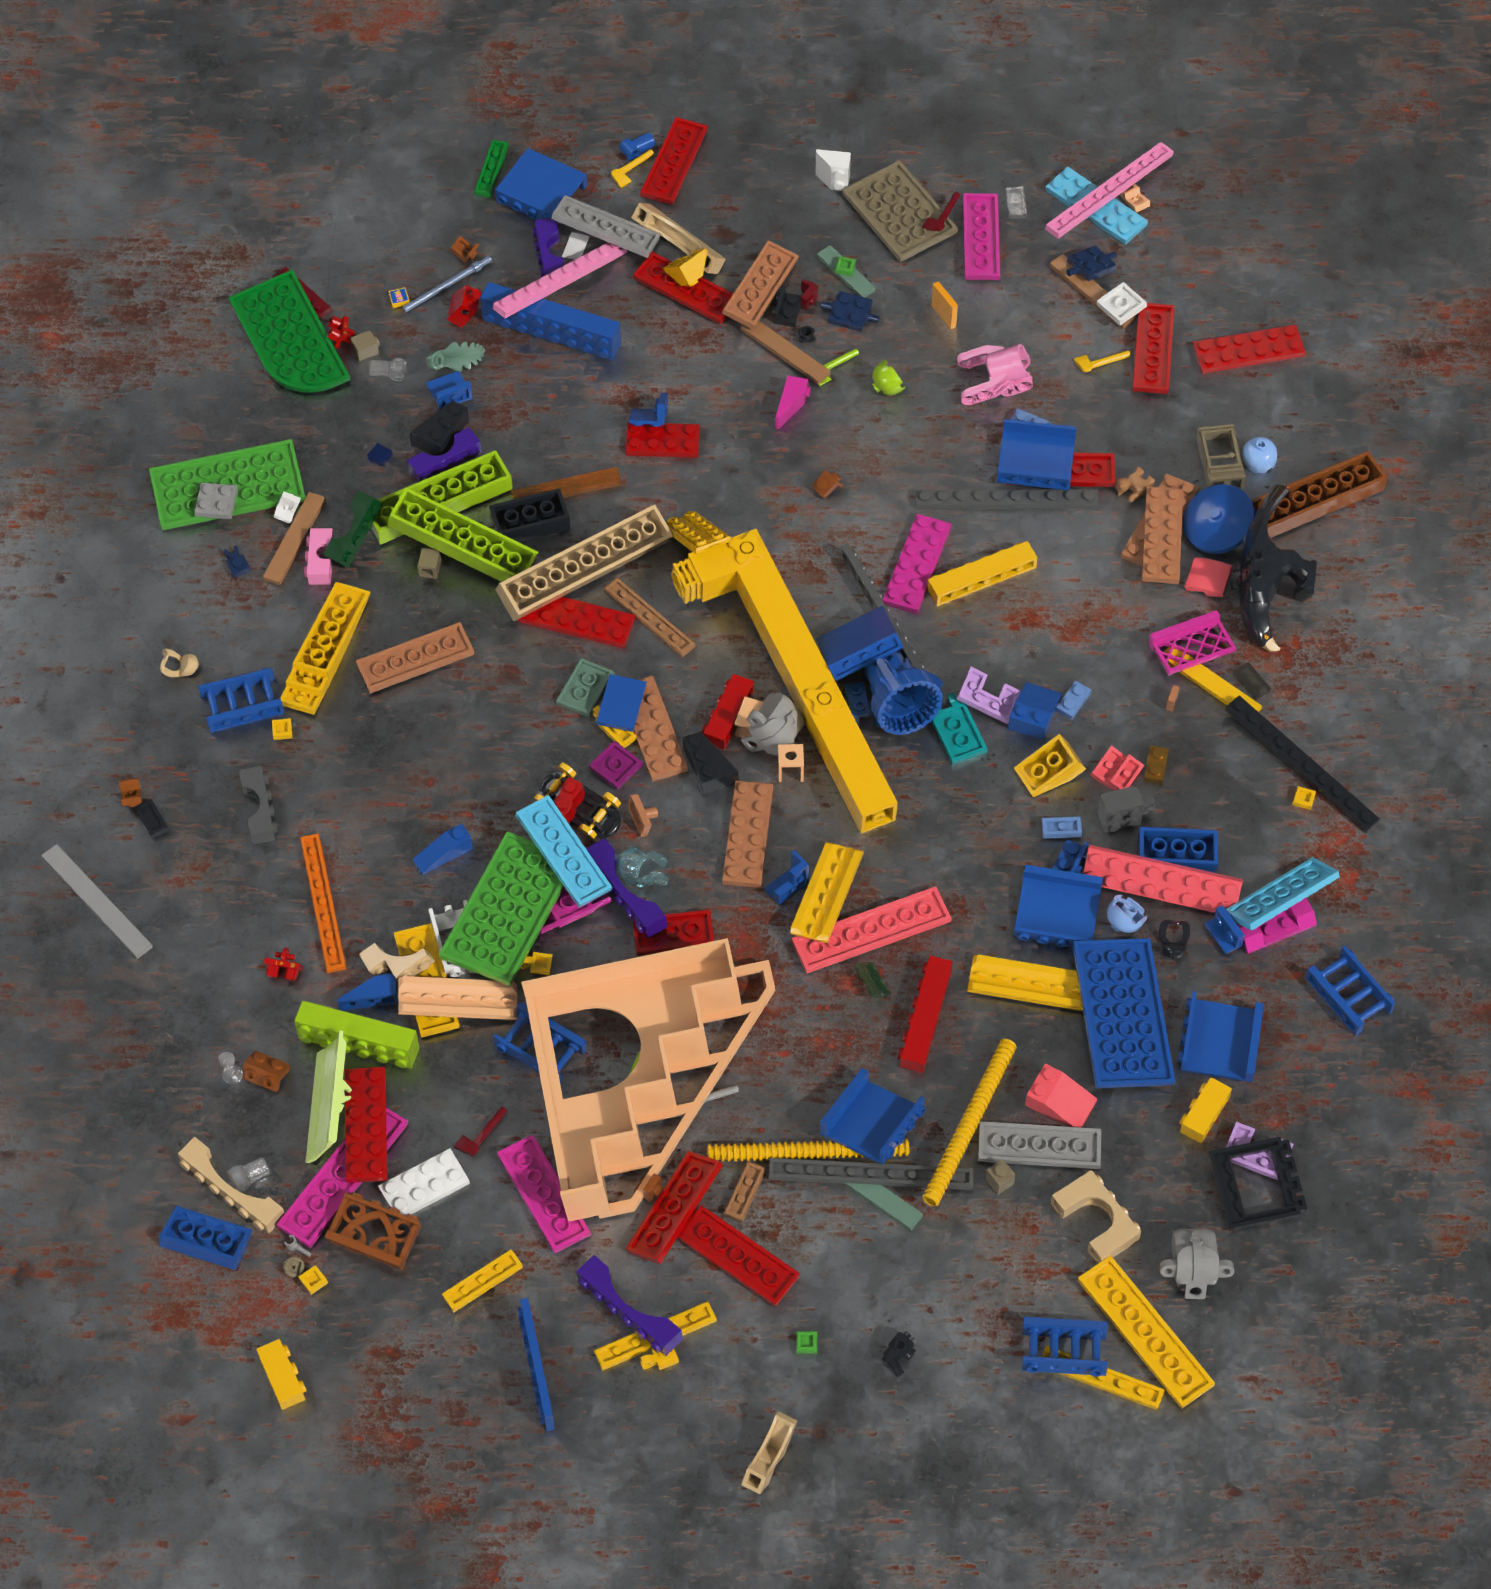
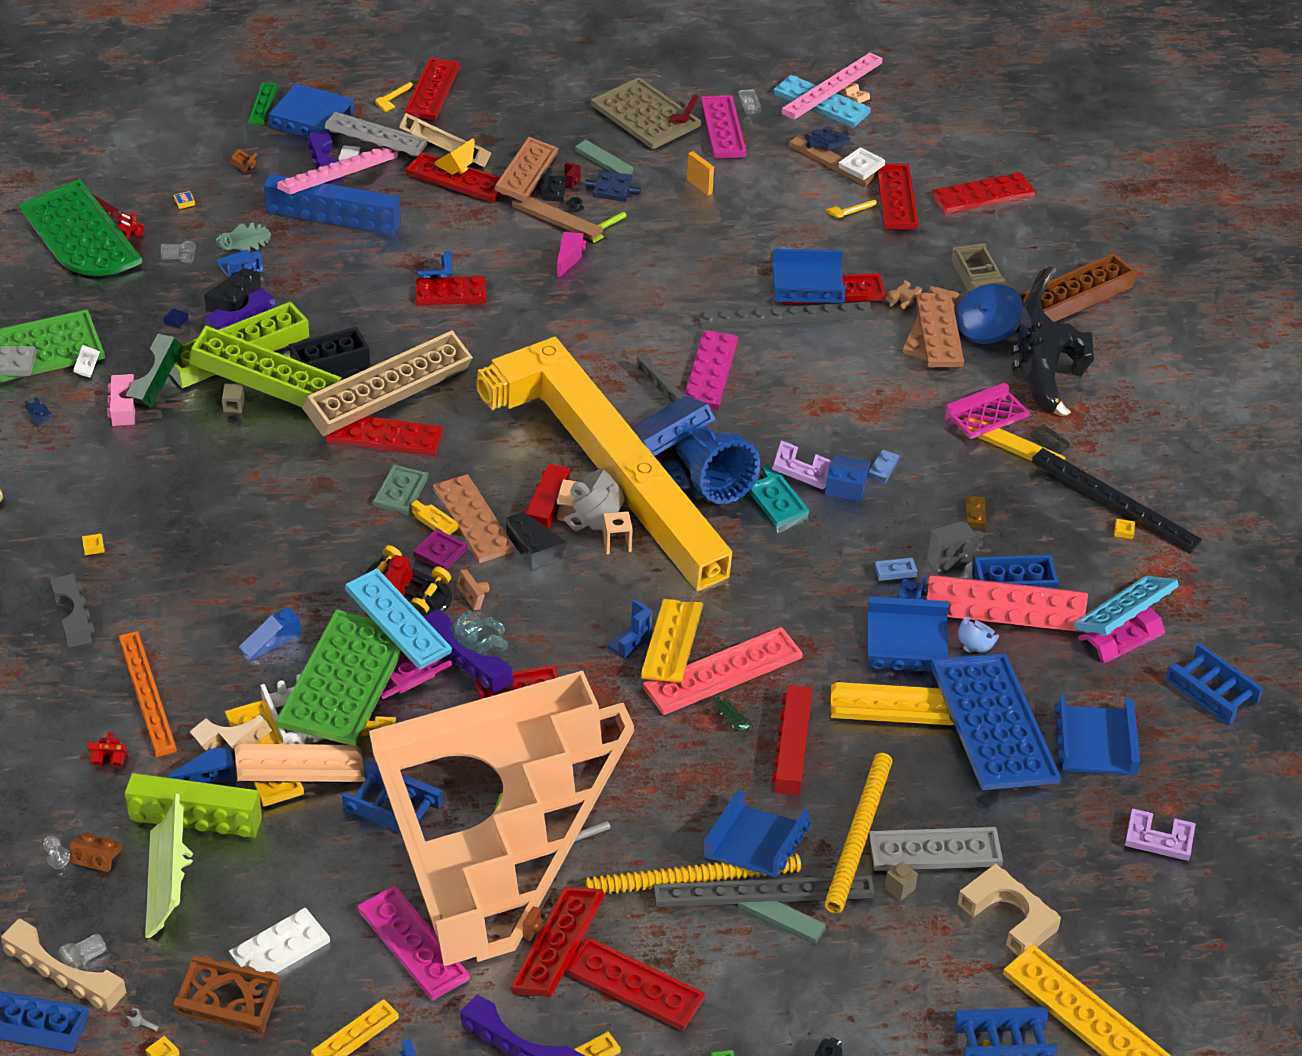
camera: 10 degrees left, 15 degrees down
blue fence [198,668,284,733] -> none
medium nougat tile [263,492,326,585] -> none
dark pink plate [277,1107,408,1248] -> none
yellow slope [280,582,371,715] -> none
dark tan tile [283,1257,305,1278] -> none
red plate [345,1067,388,1183] -> none
dark tan brick [351,330,380,361] -> none
nougat plate [356,622,475,693] -> none
sand blue bar [402,255,492,313] -> none
red torso [447,285,482,328] -> none
dark red piece [454,1107,507,1156] -> none
clear orange tile [511,467,622,499] -> none
blue tile [596,674,647,732] -> none
medium nougat tile [604,577,695,658] -> none
blue piece [619,132,655,161] -> none
yellow plate [666,511,731,554] -> none
nougat plate [722,781,773,888] -> none
medium nougat tile [724,1161,766,1223] -> none
dark orange bracket [811,470,843,499] -> none
white slope [816,149,851,191] -> none
bright green tile [835,256,856,277] -> none
lime cylinder [872,360,905,396] -> none
yellow brick [927,541,1038,606] -> none
bright pink piece [957,344,1033,405] -> none
yellow slope [1014,734,1086,797] -> none
coral slope [1025,1063,1097,1128] -> none
coral slope [1090,745,1145,790] -> none
black piece [1159,920,1190,959] -> none
light grey piece [1160,1228,1234,1299] -> none
nougat tile [1166,685,1180,712] -> none
yellow brick [1179,1077,1232,1144] -> none
coral slope [1185,557,1233,597] -> none
blue bracket [1205,905,1245,954] -> none
black hinge [1208,1137,1308,1231] -> none
light blue cylinder [1241,437,1277,474] -> none

